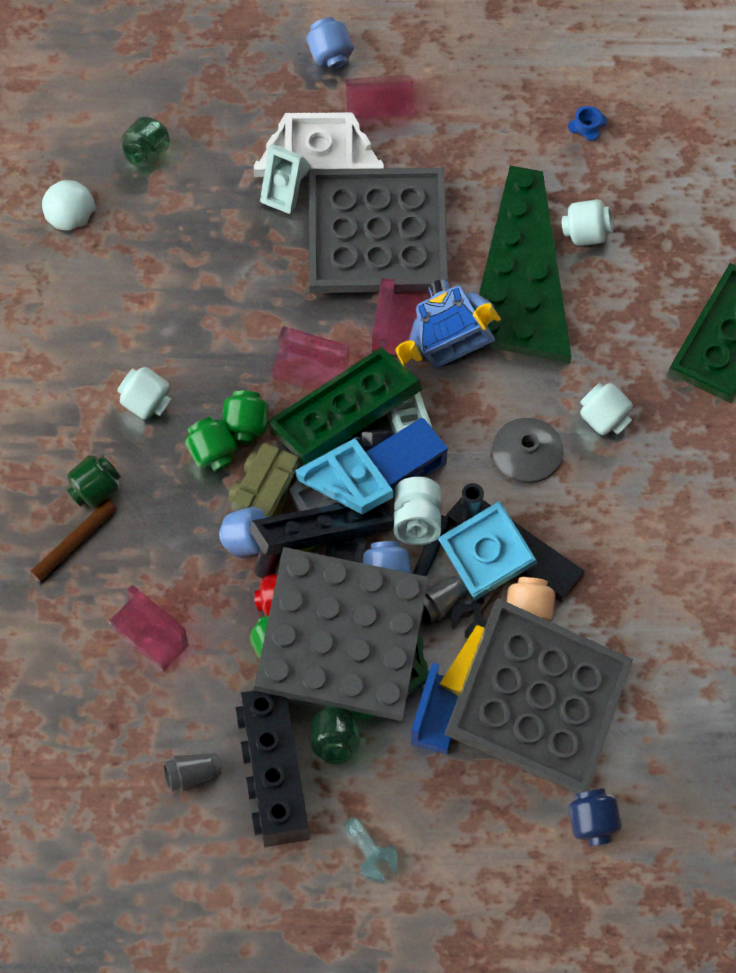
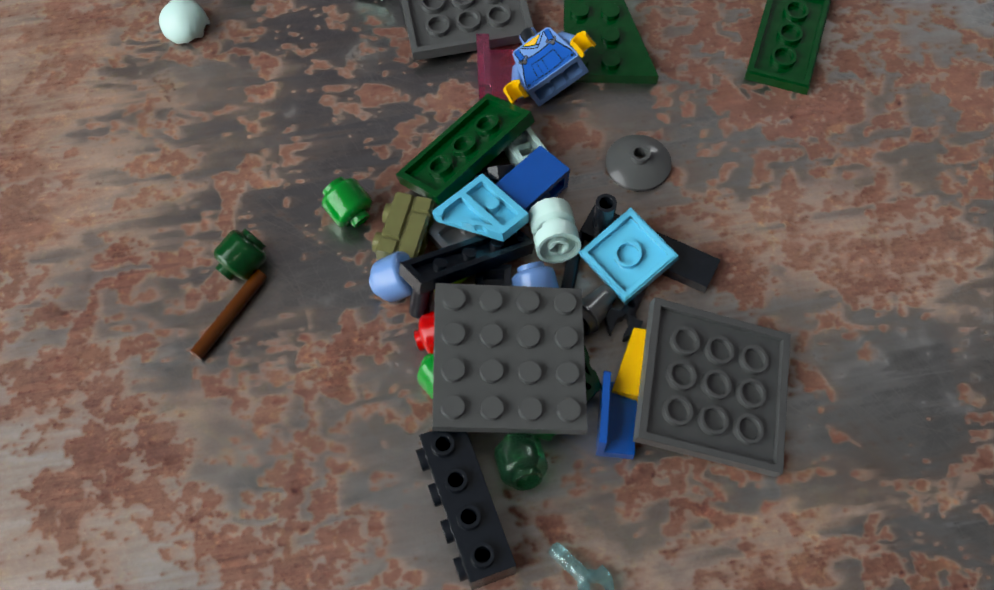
camera: 10 degrees left, 0 degrees up
clear pink panel [109,585,189,672] -> none
light aqua head [117,367,172,420] -> none
dark grey cone [163,753,221,793] -> none
green head [222,390,269,444] -> none
clear pink panel [271,326,350,391] -> none
light nougat head [506,577,555,622] -> none
dark blue head [568,788,622,847] -> none
light aqua head [580,382,633,435] -> none

